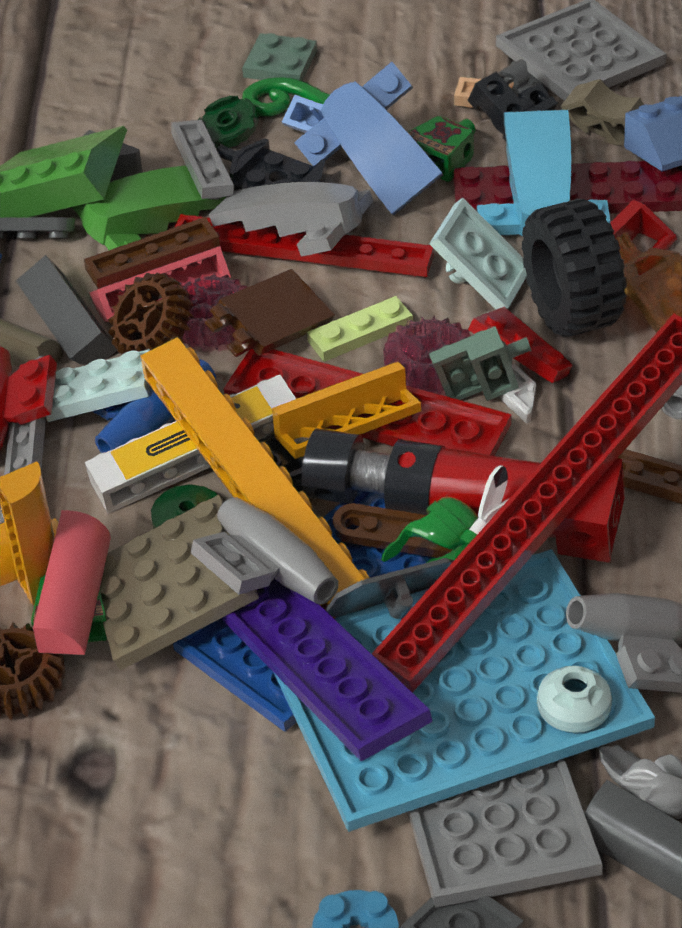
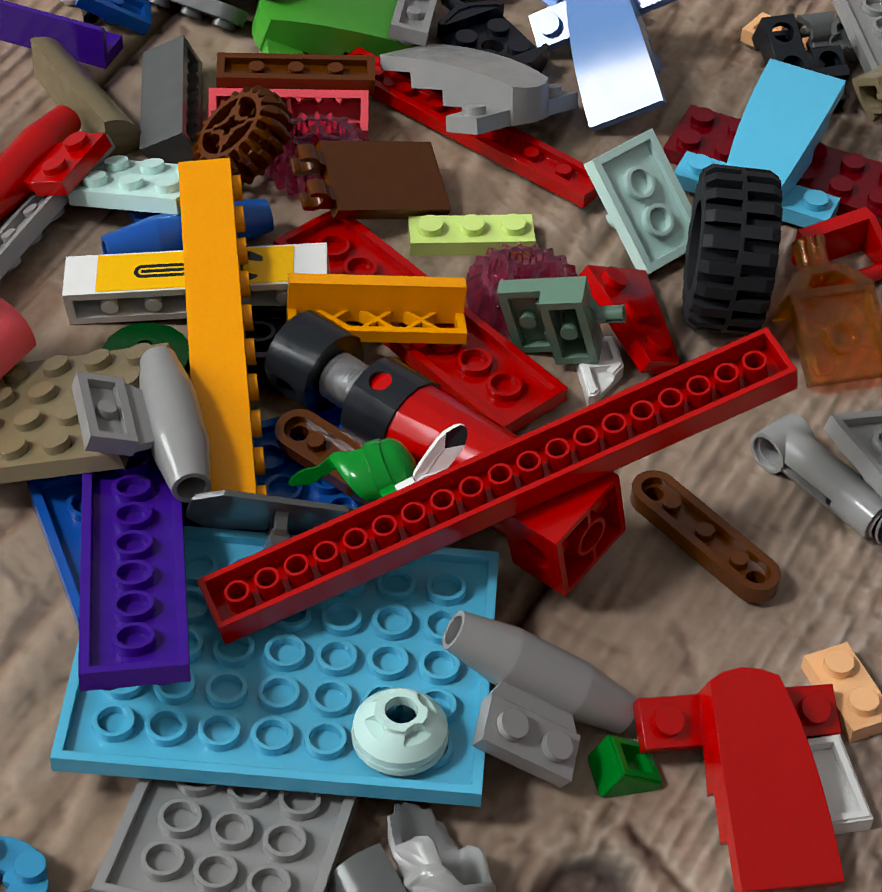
camera: 20 degrees right, 0 degrees up
green torso [407,116,476,182] -> none

